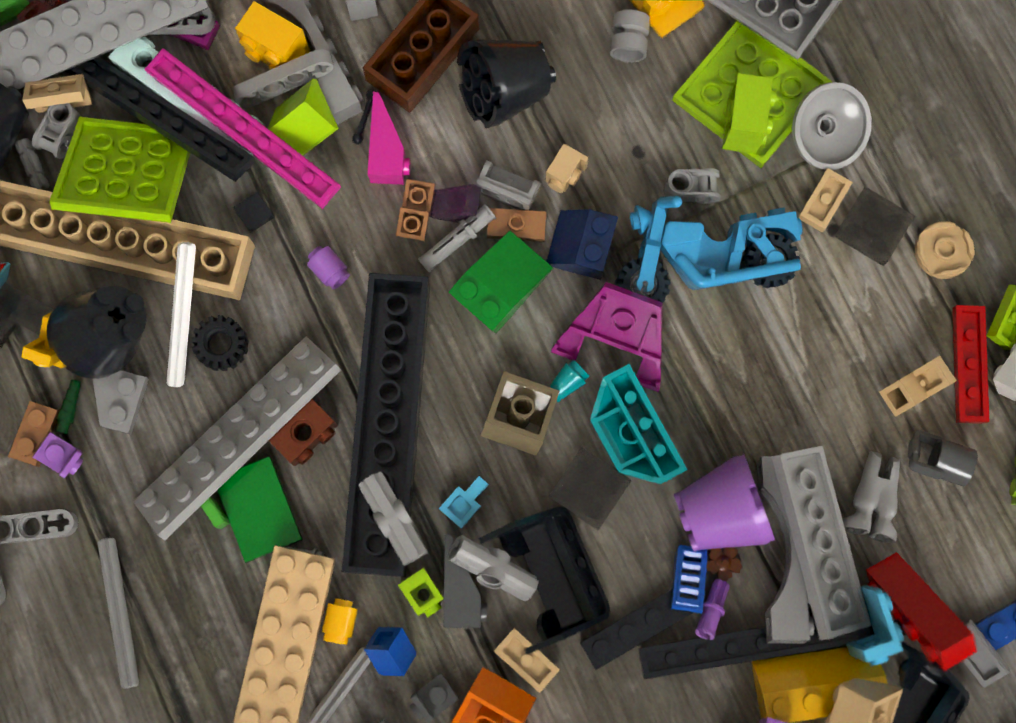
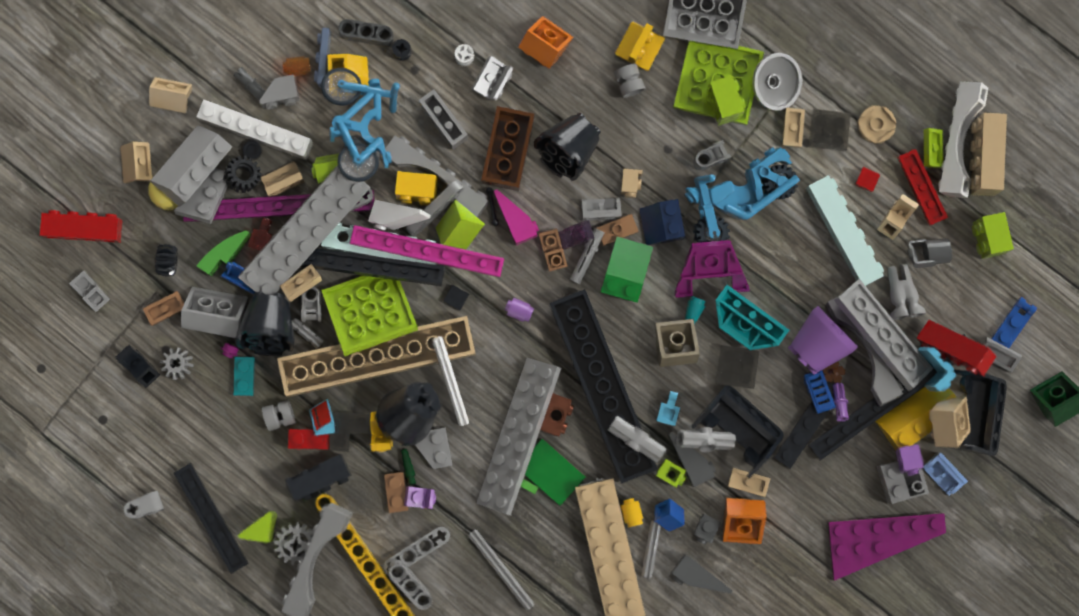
camera: 30 degrees left, 5 degrees up
black tyre [191,315,249,371] -> none
none -> white slope [368,200,431,231]
none -> light aqua brick [806,175,884,286]
none -> red tile [855,167,881,192]

